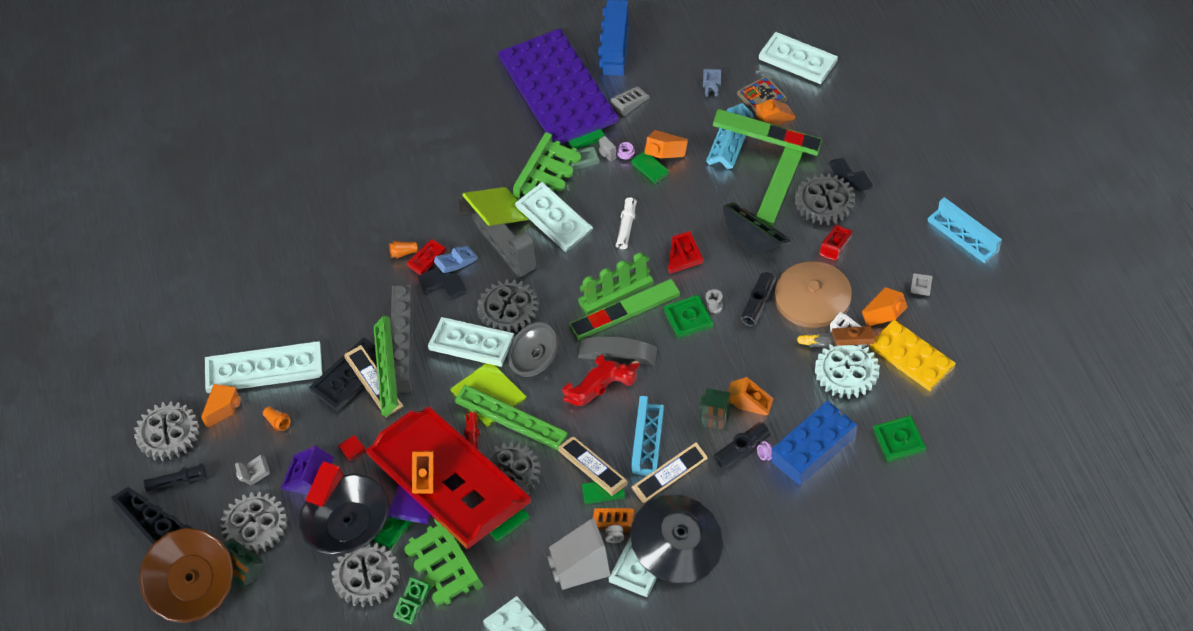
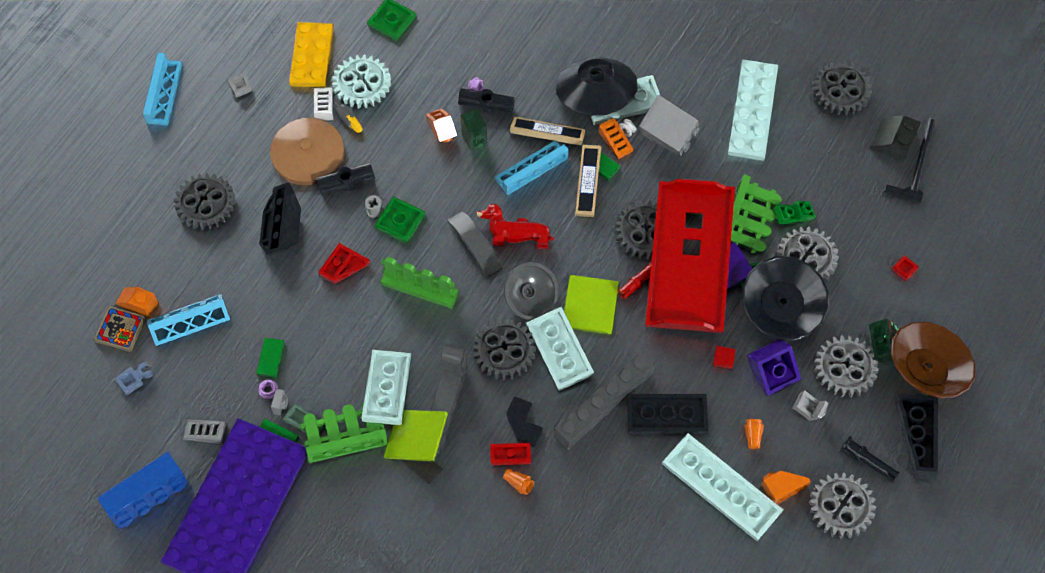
camera: 135 degrees left, 10 degrees up
red slope [306,461,344,507] -> none
tile [344,345,403,418] -> none
bright green tile [373,315,398,417] -> none
orange slope [412,451,433,493] -> none
medium blue slope [434,246,478,273] -> none
bright green tile [455,385,568,451] -> none
bright green tile [569,279,680,341] -> none
white pin [616,197,637,249] -> none
orange slope [645,130,688,158] -> none
bright green tile [713,109,822,156] -> none
bright green tile [756,147,803,227] -> none
light aqua plate [759,32,838,84] -> none
blue piece [771,400,857,486] -> none
red slope [820,225,853,261] -> none
black tile [828,158,873,191] -> none
dark orange plate [832,326,875,346] -> none
orange slope [862,287,908,326] -> none

